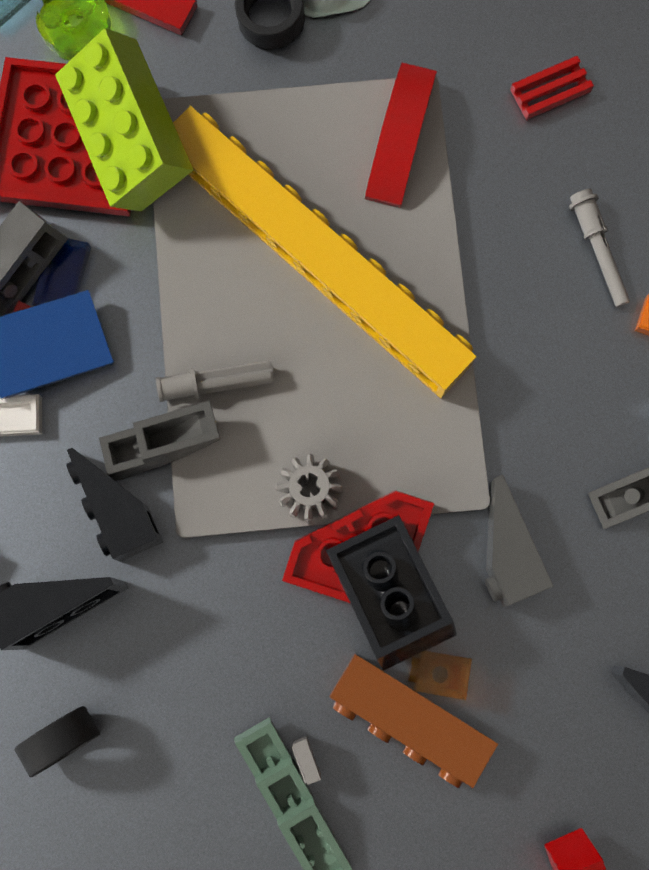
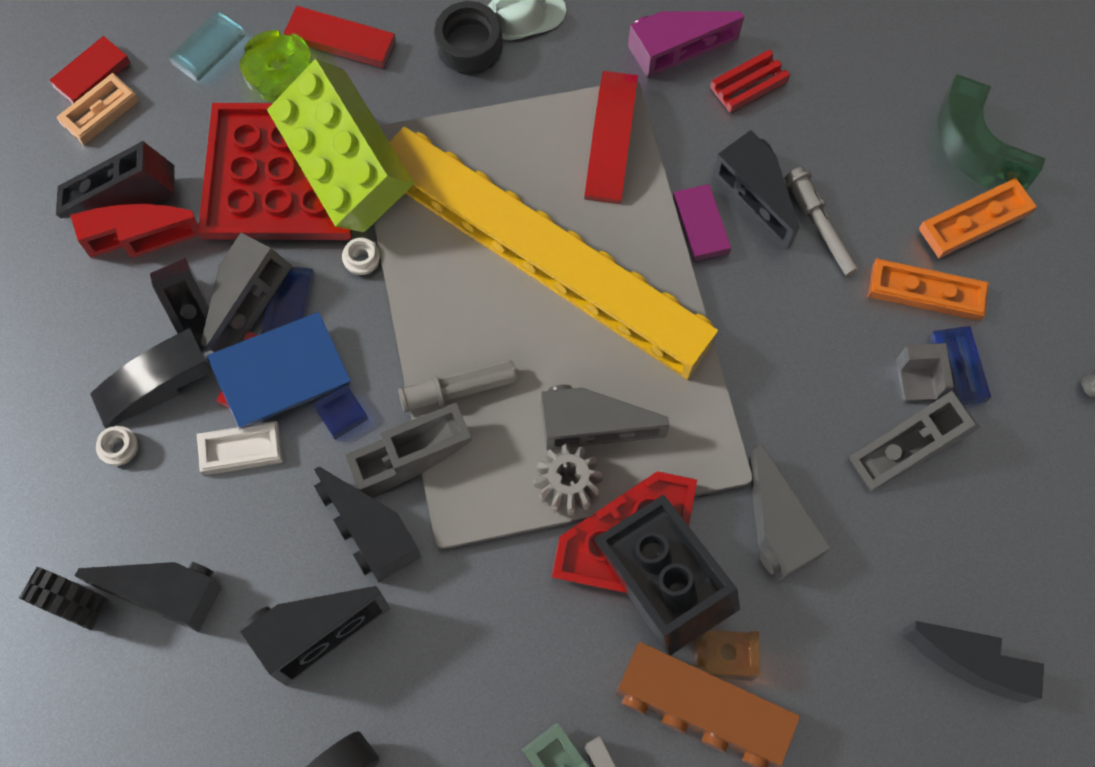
camera: 10 degrees left, 10 degrees down
none -> clear blue tile [312,384,368,440]
none -> white plate [342,238,380,275]
none -> dark grey slope [541,384,670,450]
none -> magenta slope [628,11,744,78]
none -> magenta tile [673,184,731,262]
none -> black slope [713,130,800,249]

